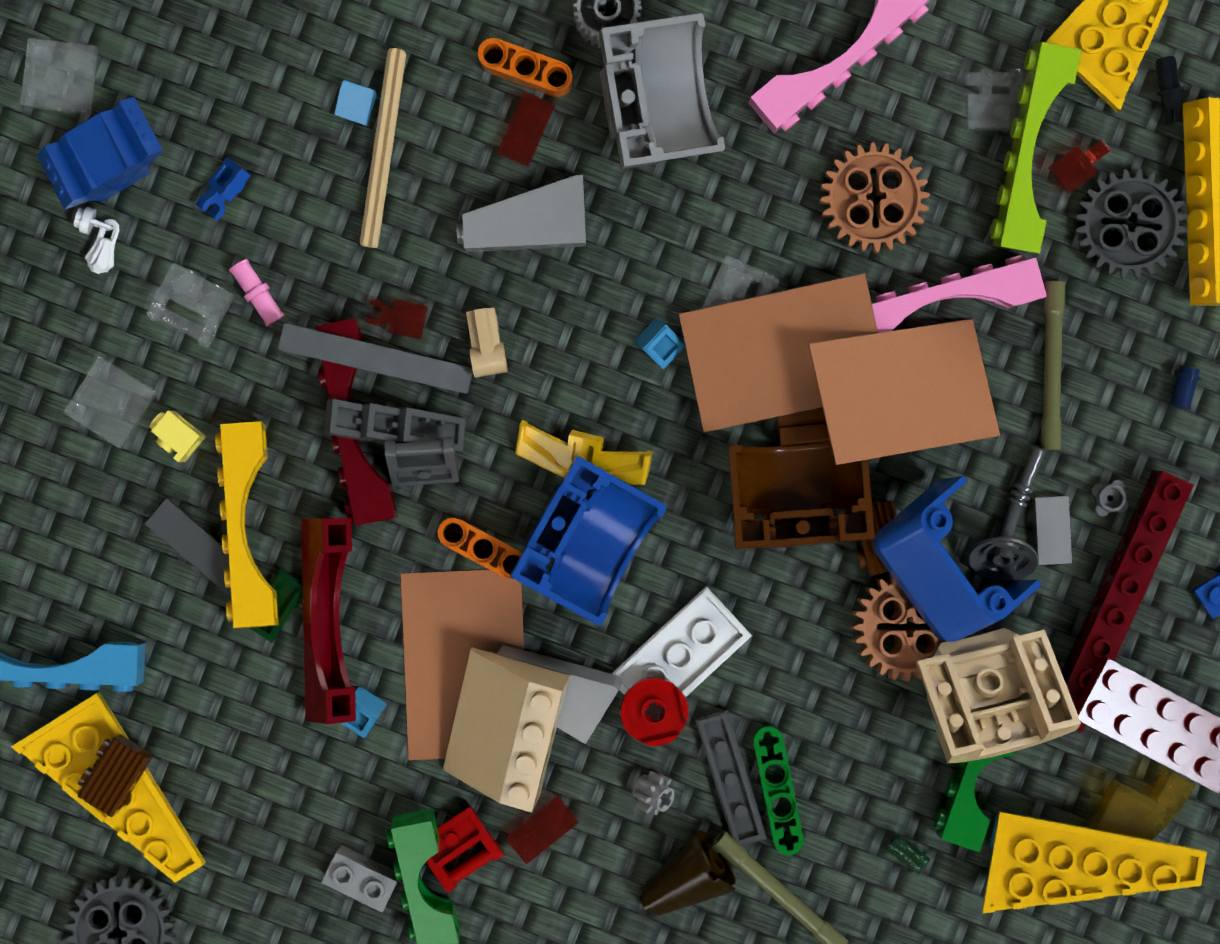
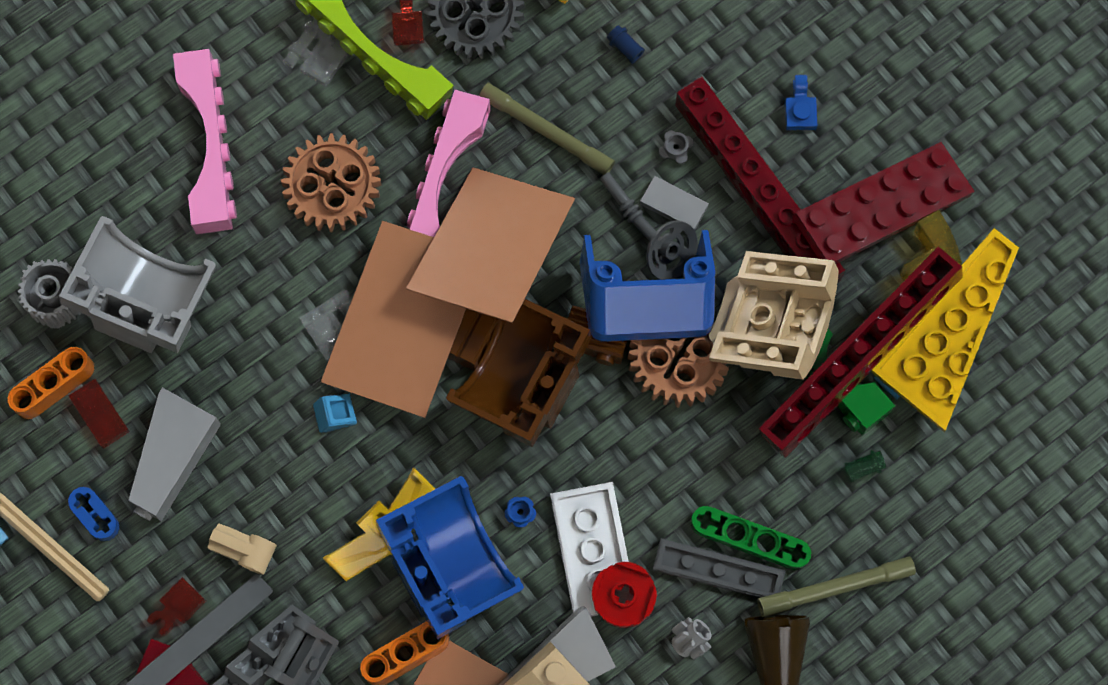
camera: 50 degrees left, 15 degrees down
none -> blue beam [68,487,119,541]
none -> blue plate [505,497,536,528]
none -> dark red brick [759,246,963,458]

